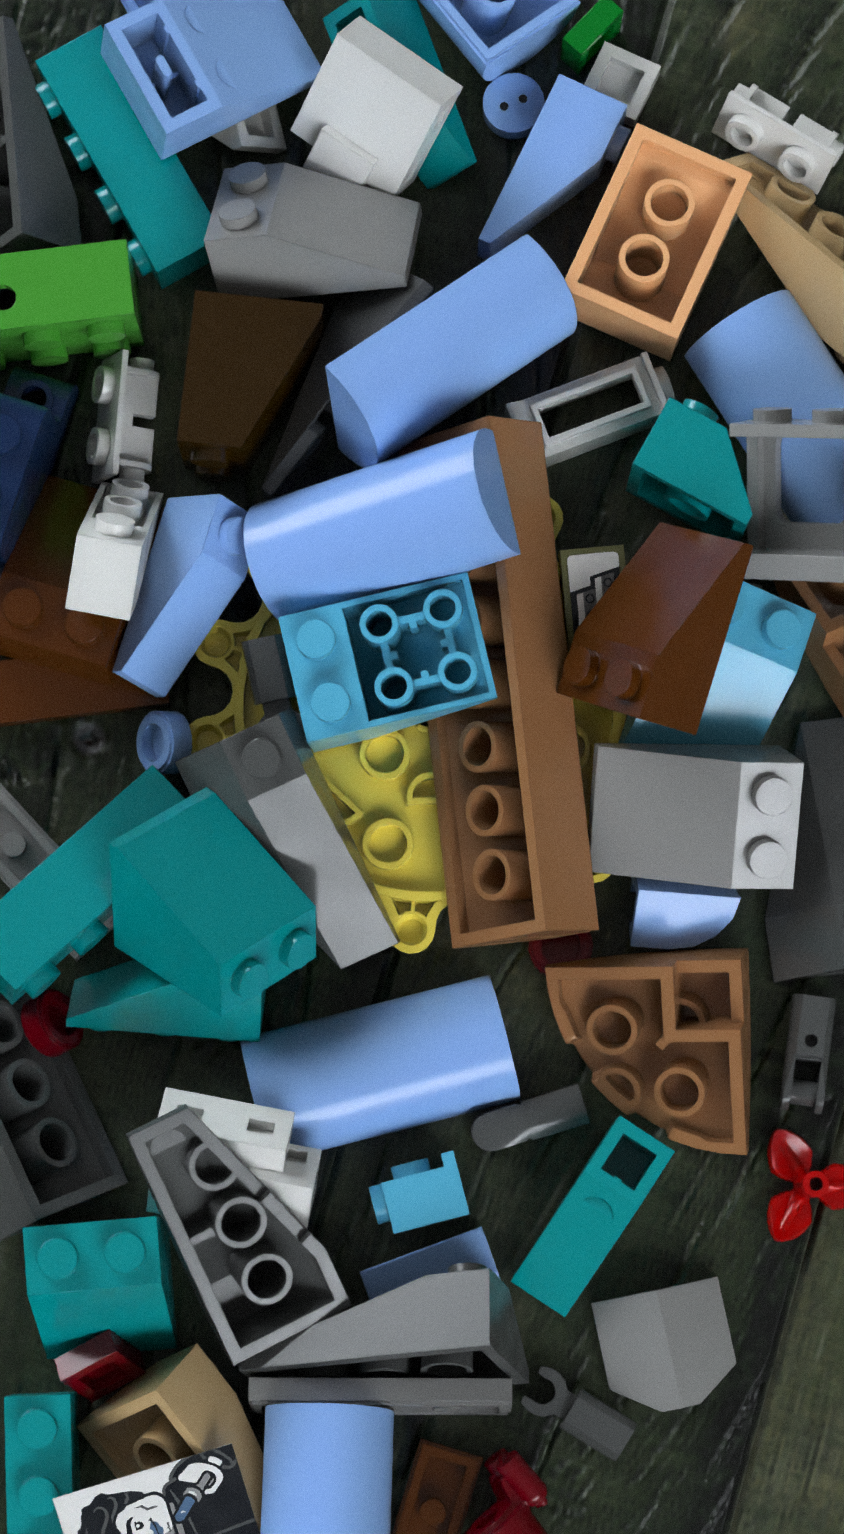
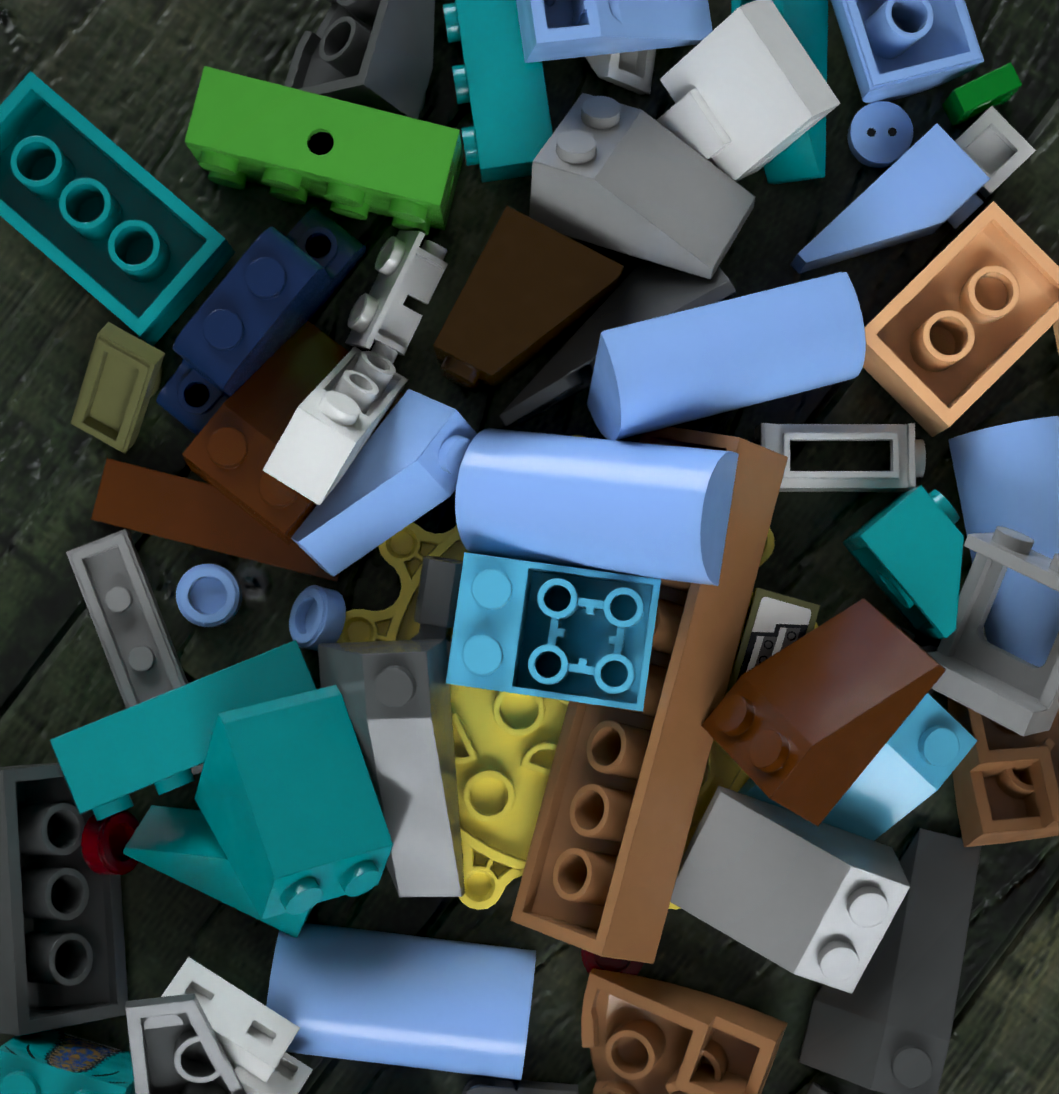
camera: 20 degrees right, 5 degrees up
light blue brick [629,877,741,949] -> none
none -> light blue tile [176,564,242,627]

